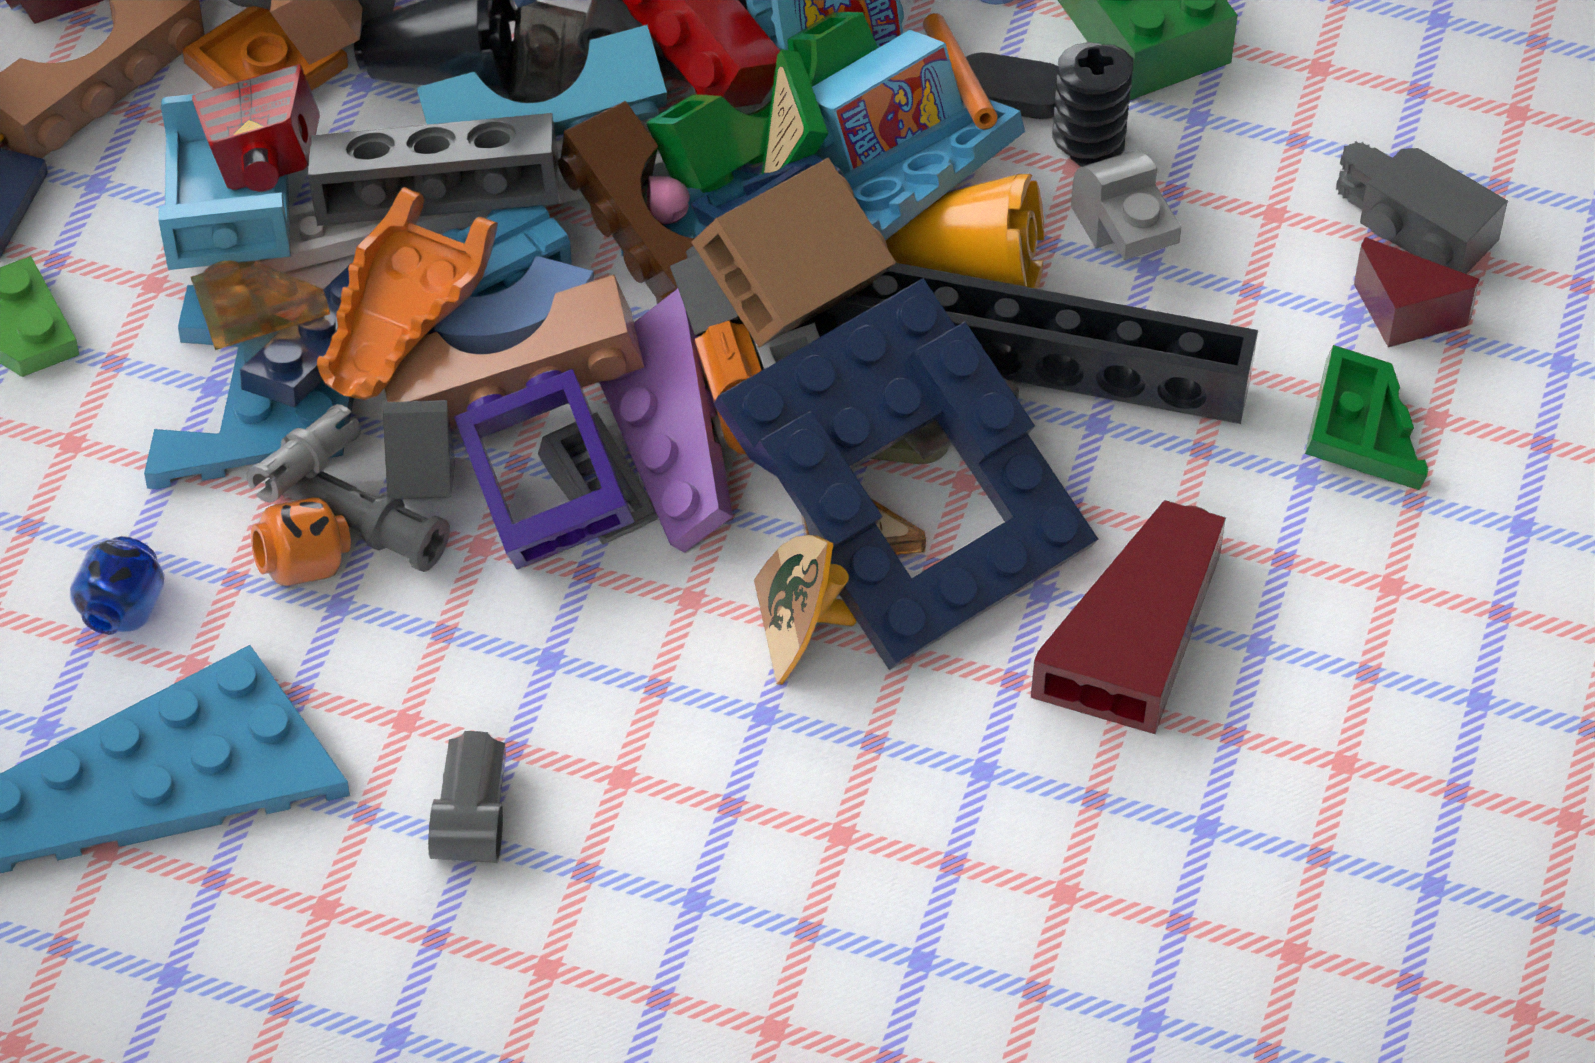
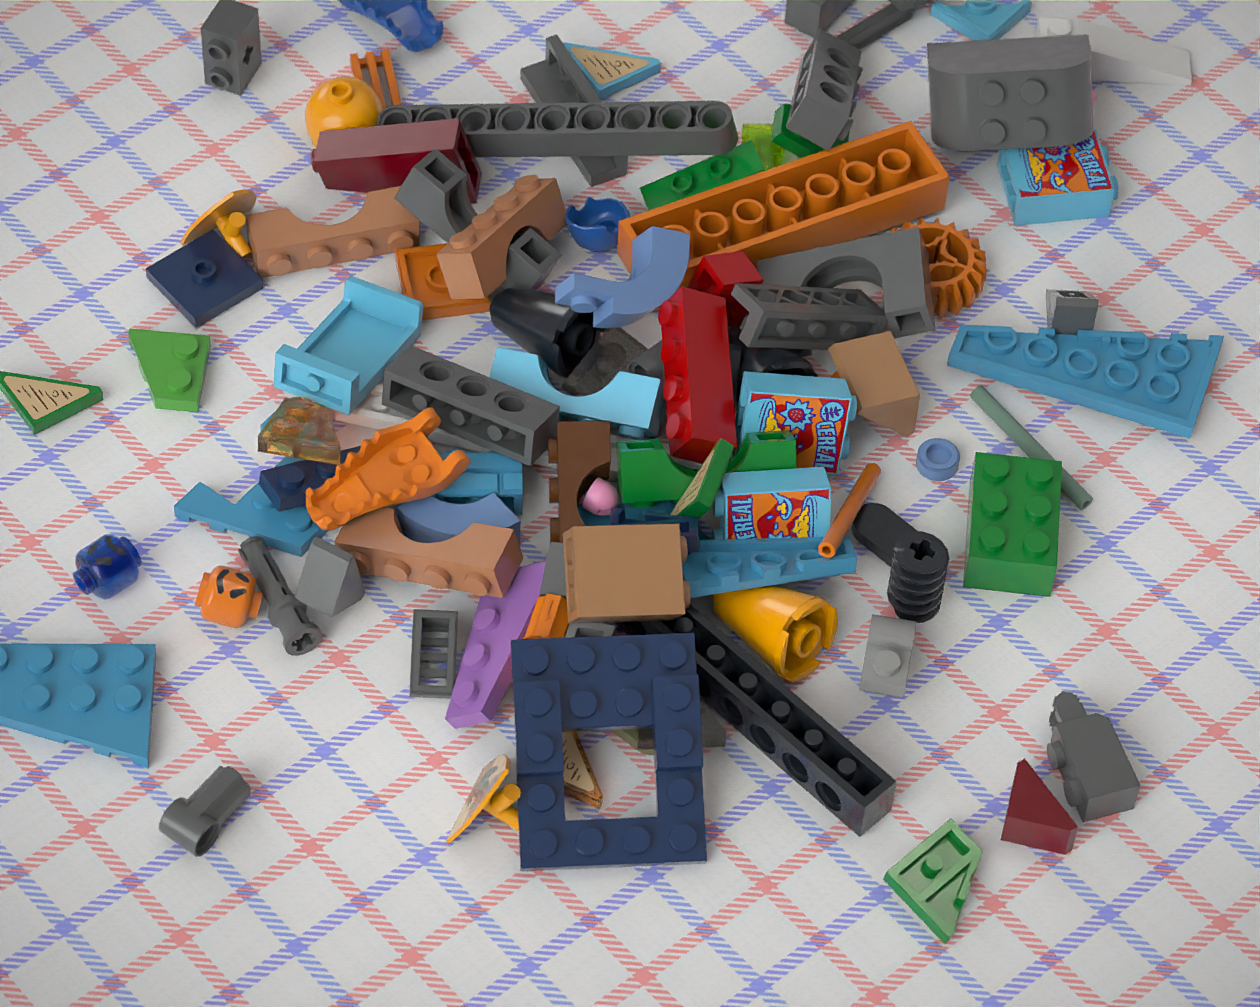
camera: 30 degrees right, 0 degrees up
red torso [192,64,320,192] -> none
light grey pin [247,404,361,503] -> none
dark purple window [454,369,635,570] -> none
dark red slope [1030,500,1226,734] -> none

